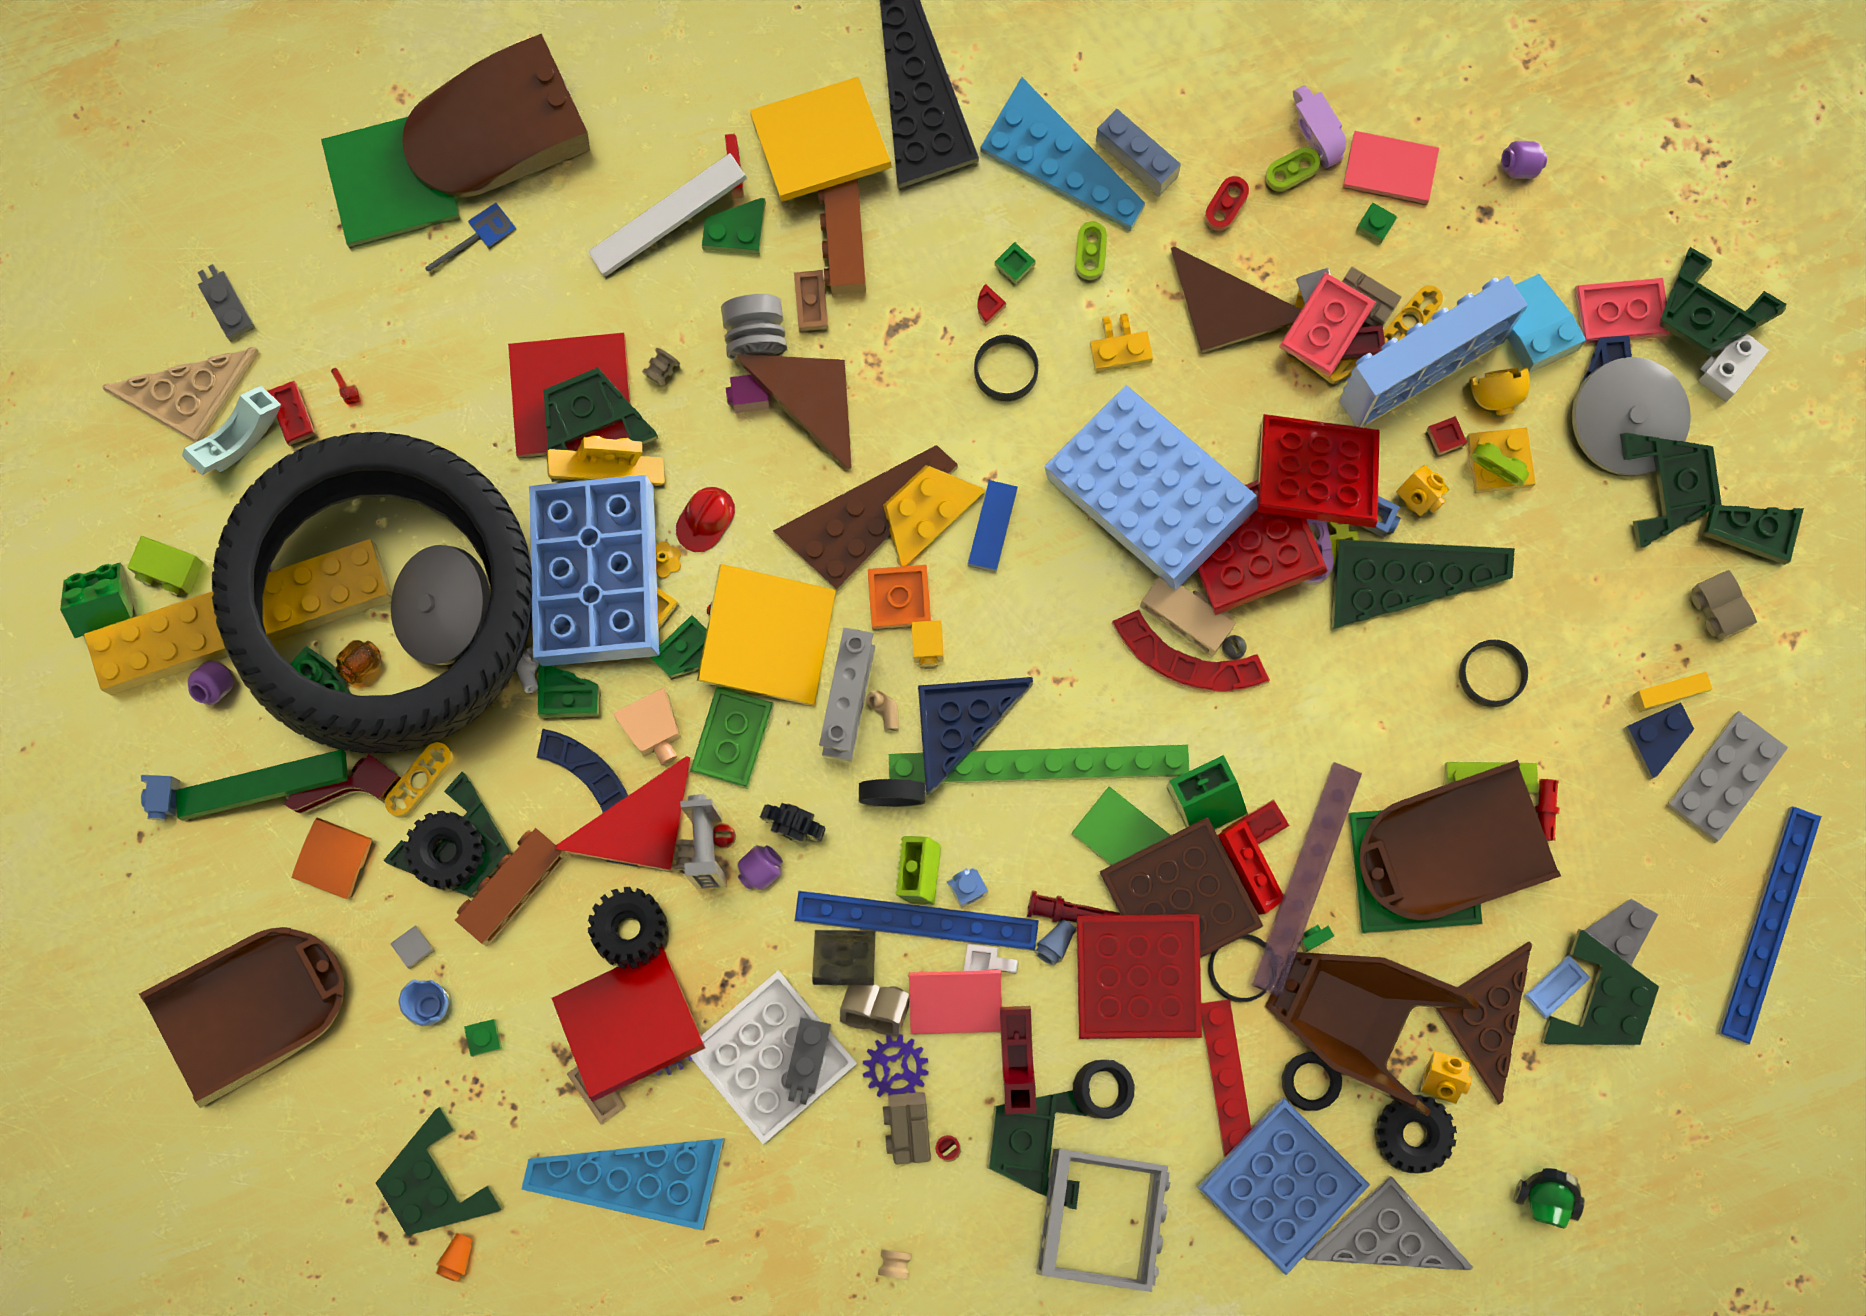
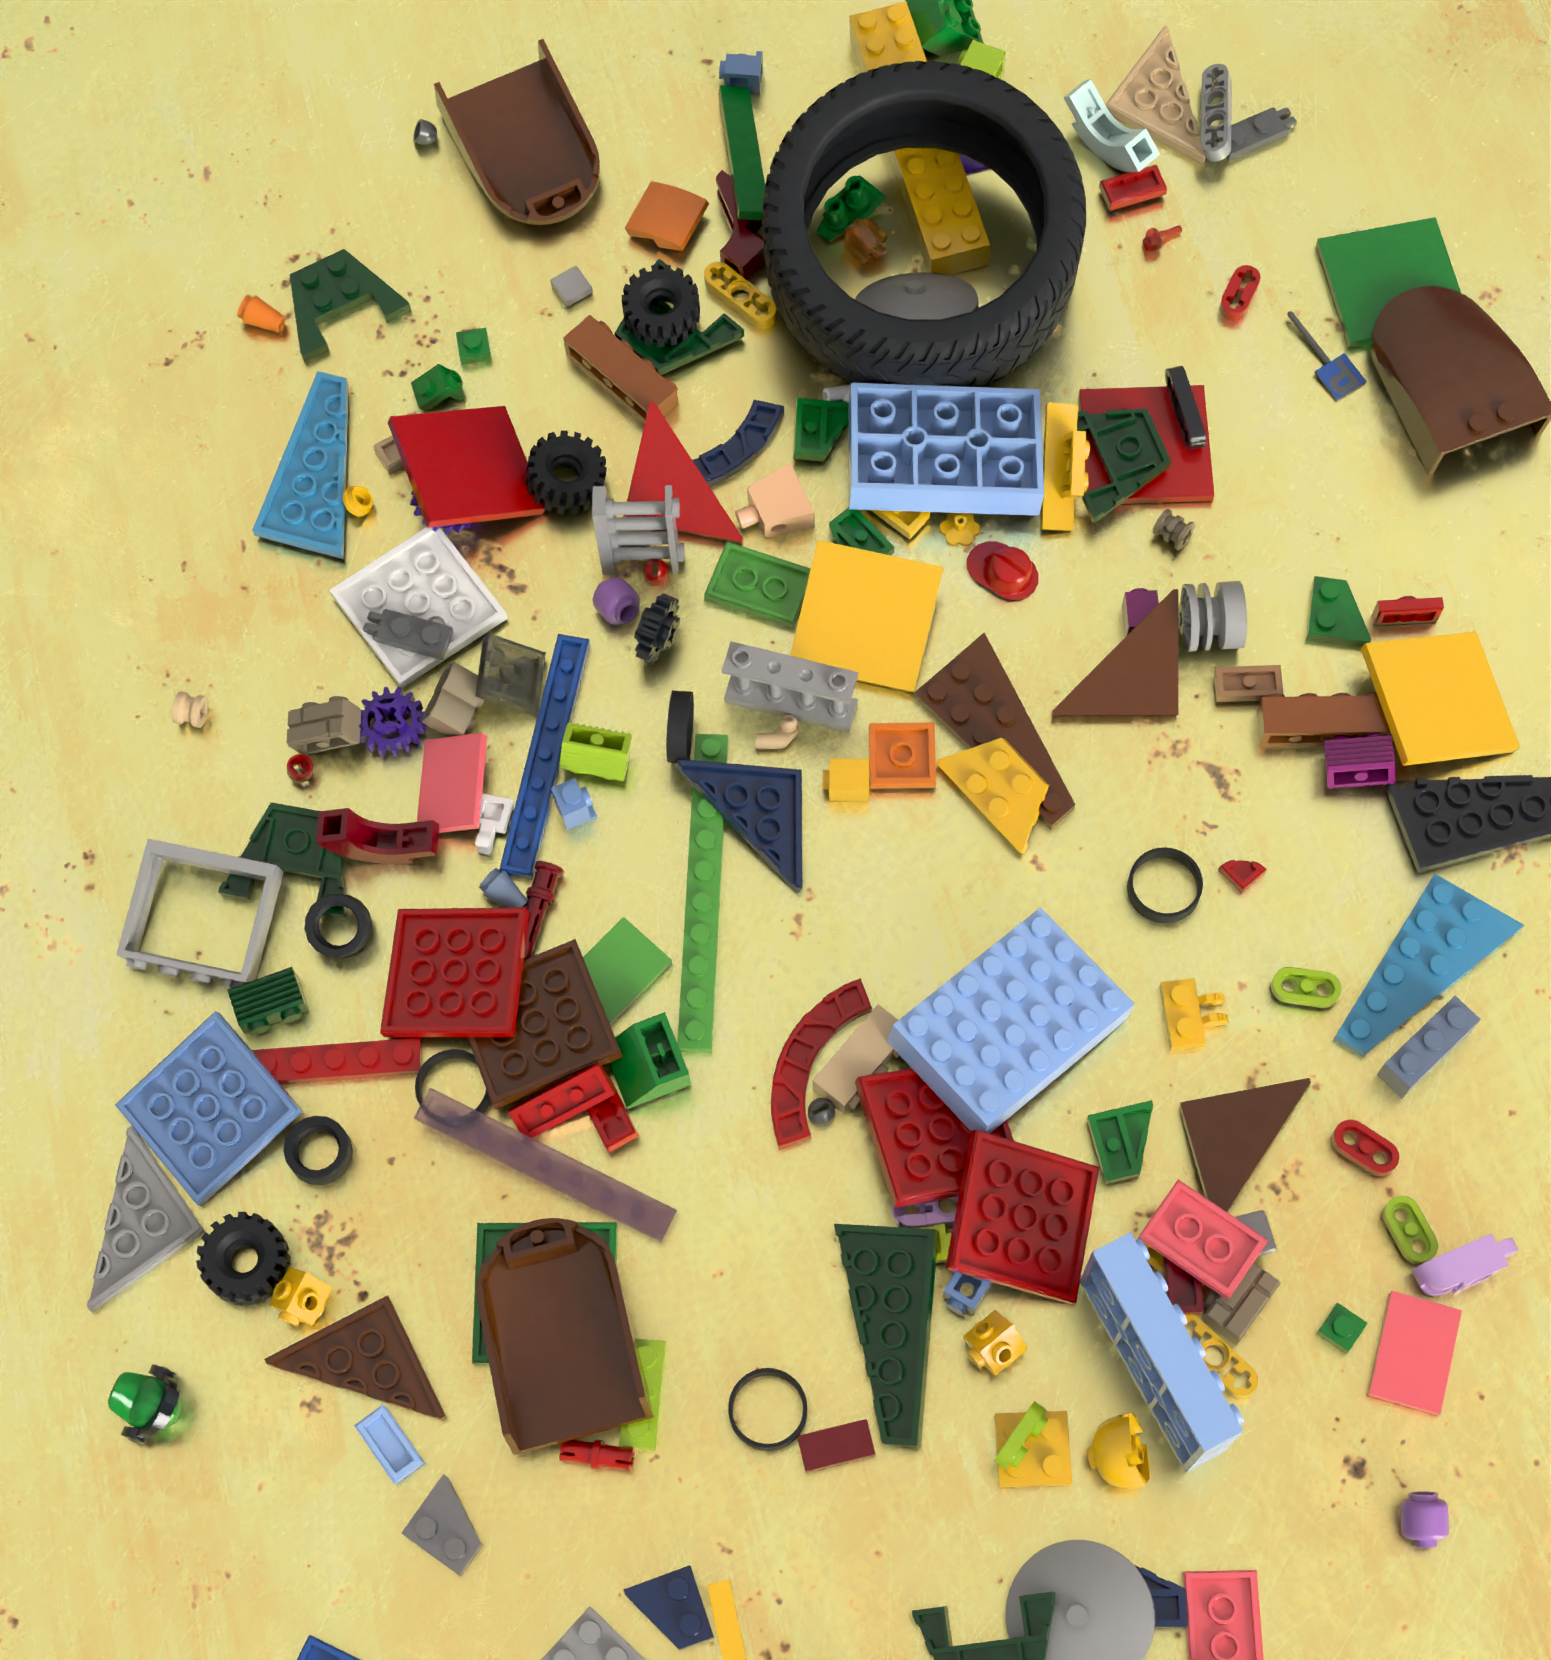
camera: 95 degrees right, 10 degrees down
medium blue hair [398,979,449,1026] -> none
white tile [588,153,747,277] -> none
blue tile [968,480,1018,572] -> none
green plate [994,242,1036,284] -> none
reddish brown windscreen [1265,952,1479,1116] -> none
green plate [1299,925,1334,953] -> none
red plate [1427,416,1467,456] -> none
medium azure slope [1507,274,1586,373] -> none
dark green wing [1541,929,1659,1045] -> none
none -> dark green brick [227,967,309,1035]
none -> yellow plate [342,486,373,517]
none -> green bracket [411,364,465,412]
none -> dark grey hinge [413,119,437,145]
none -> dark red tile [797,1419,876,1473]
none -> green wing [1087,1100,1153,1185]
none -> black beam [1165,366,1206,450]
none -> light grey beam [1201,64,1232,161]
none -> red beam [1219,265,1261,321]
none -> magenta brick [1324,733,1395,789]

